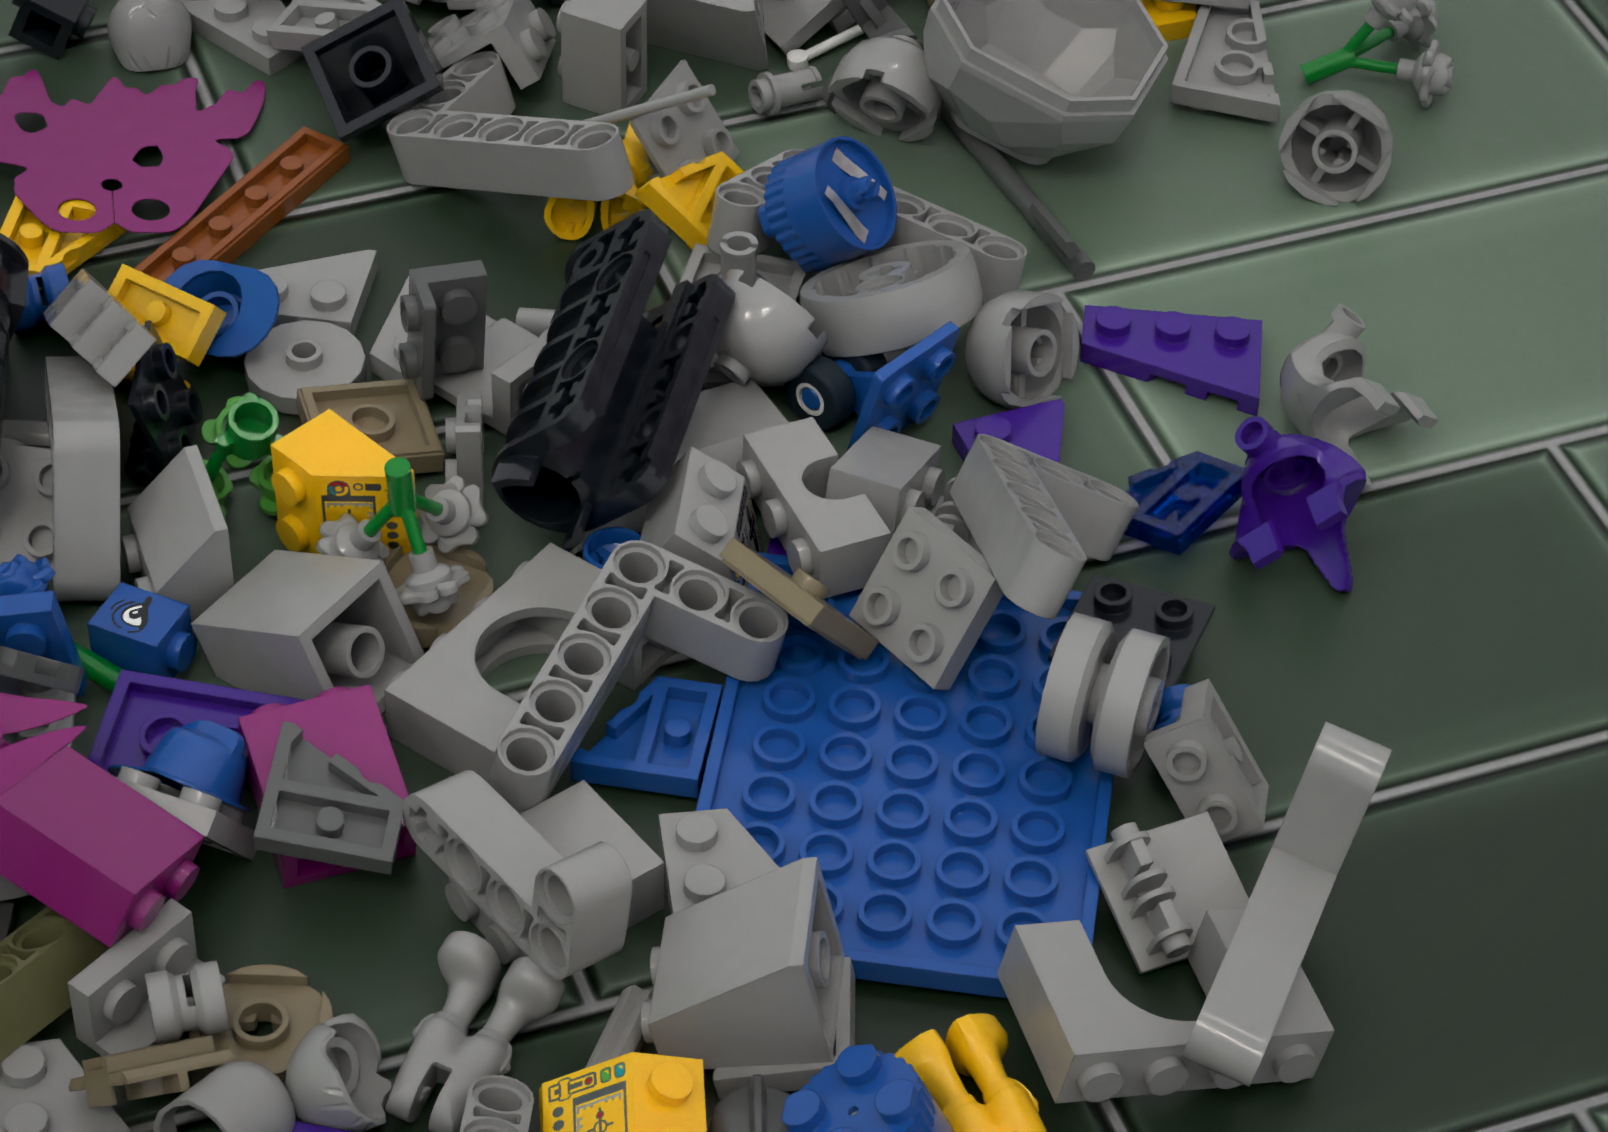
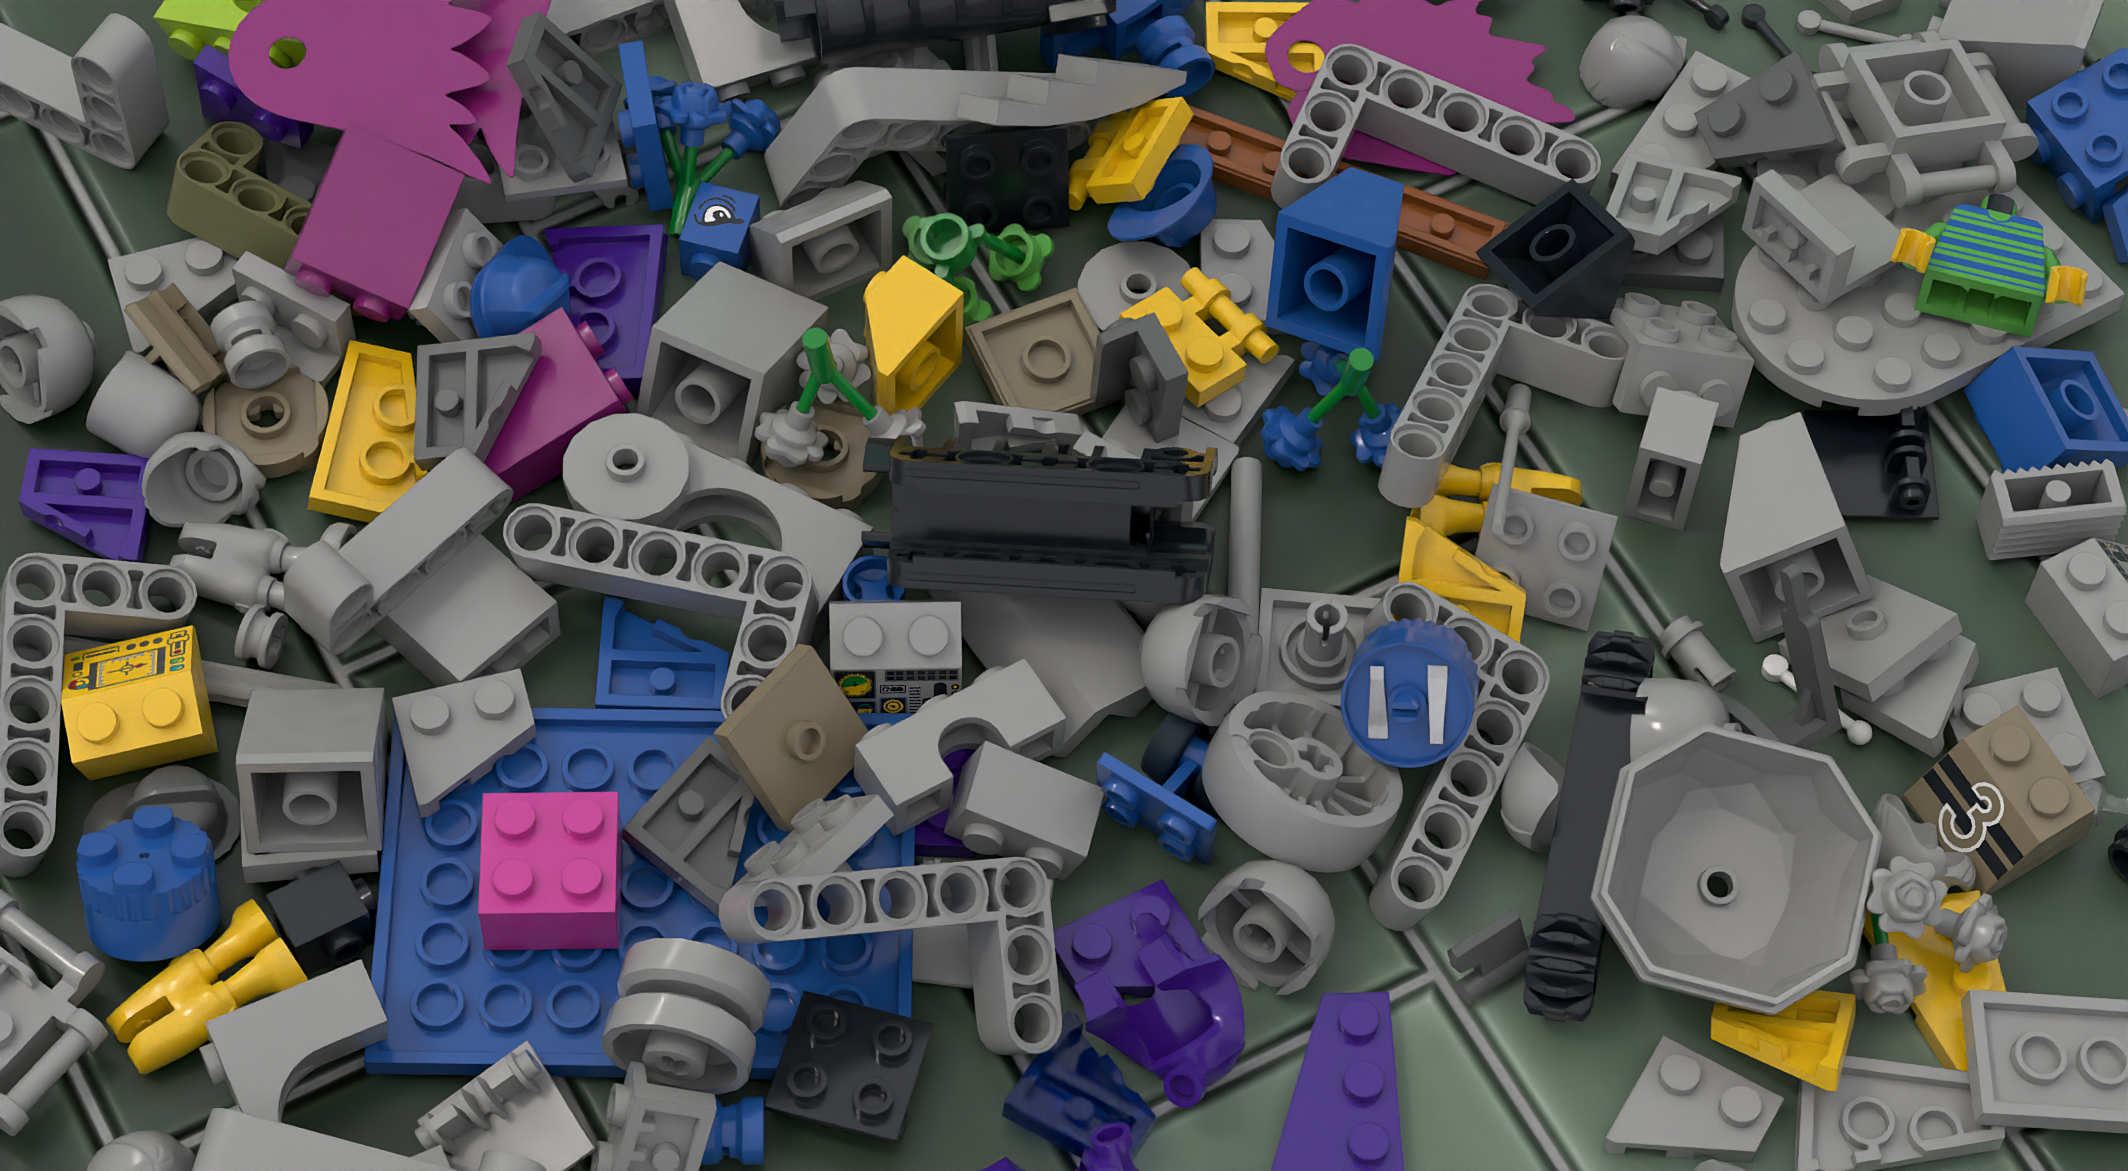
camera: 80 degrees right, 15 degrees up
none -> light grey bush [235,605,288,670]
none -> black brick [266,860,377,976]
none -> yellow wing [308,340,428,523]
none -> dark pink brick [478,792,622,950]
none -> light grey plate [563,413,690,526]
none -> dark grey wing [621,736,755,917]
none -> dark purple piece [1074,913,1246,1108]
none -> yellow plate [1119,267,1279,408]
none -> blue plant [1260,340,1403,471]
none -> blue slope [1265,167,1404,362]
none -> light grey beam [1271,44,1601,209]
none -> light grey helmet [1500,742,1566,854]
none -> black arm [1523,630,1655,1023]
none -> light grey wing [1602,1035,1784,1163]
none -> yellow wing [1711,990,1856,1092]

